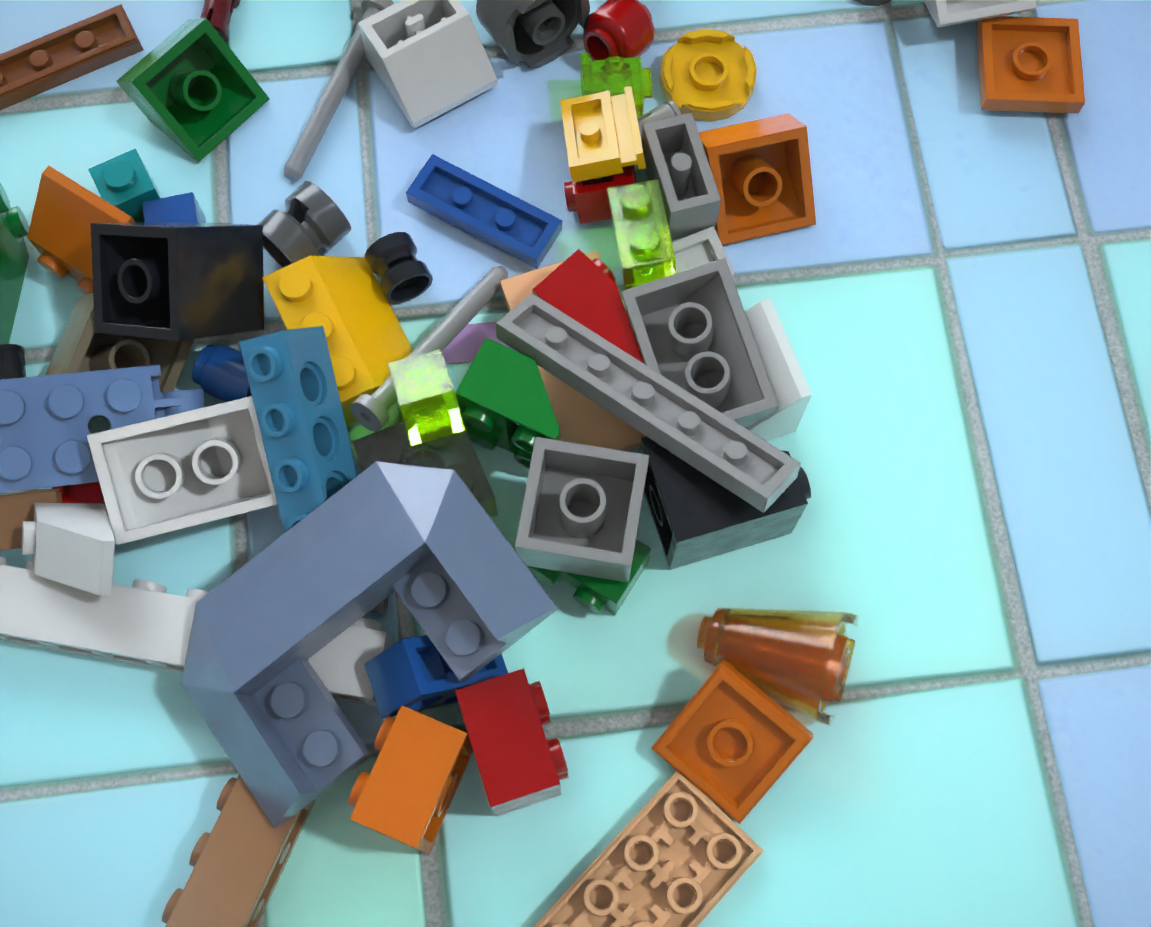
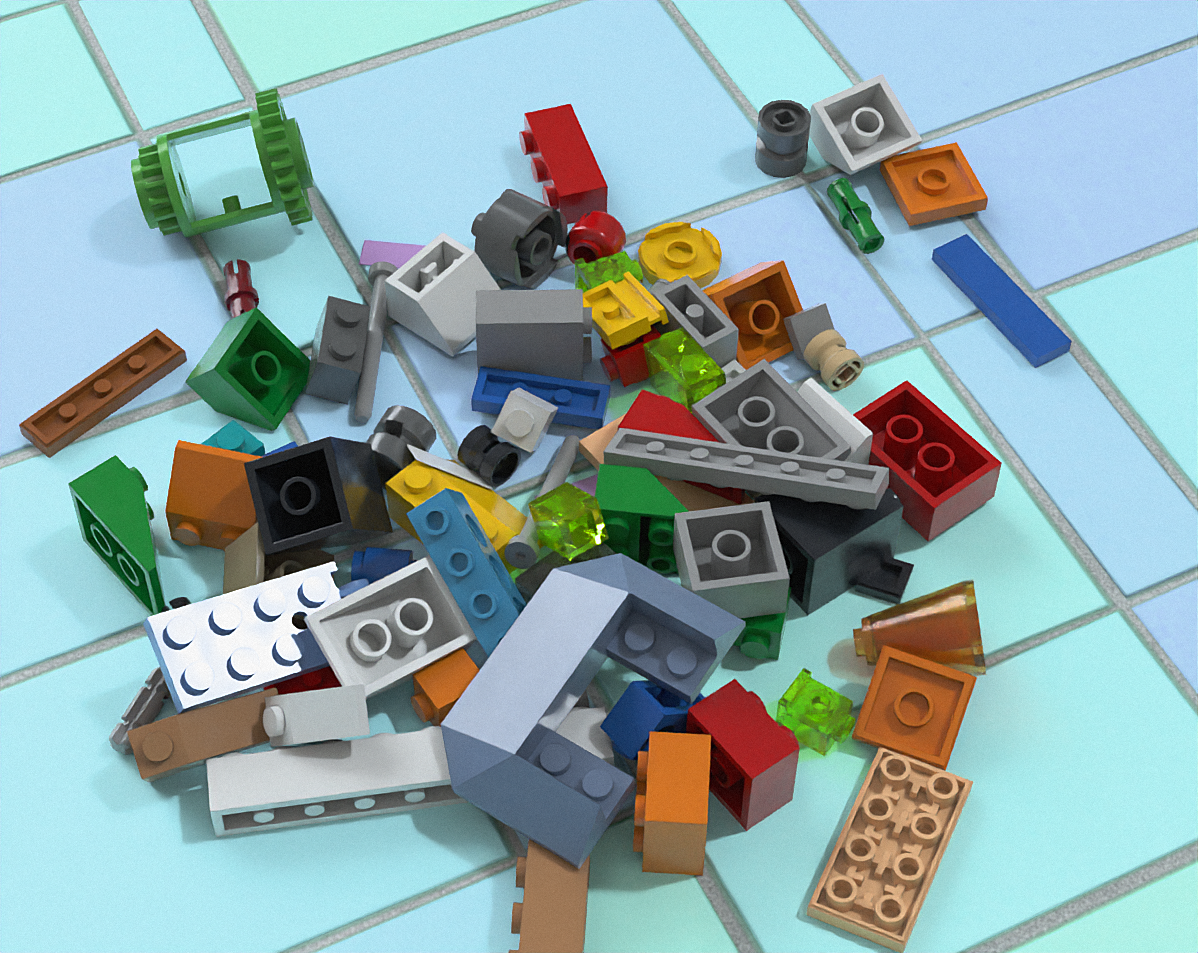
camera: 20 degrees left, 20 degrees down
none -> dark grey brick [305,295,371,405]
none -> white sticker [407,444,493,490]
none -> orange brick [410,648,479,727]
none -> light grey brick [476,289,592,381]
none -> white brick [491,388,558,453]
none -> clear neon green brick [776,668,856,756]
none -> light grey tile [783,303,835,359]
none -> tan wheel [803,329,864,391]
none -> green pin [826,178,885,254]
none -> red brick [853,380,1002,542]
none -> black tile [855,558,914,605]
none -> blue tile [932,234,1072,368]

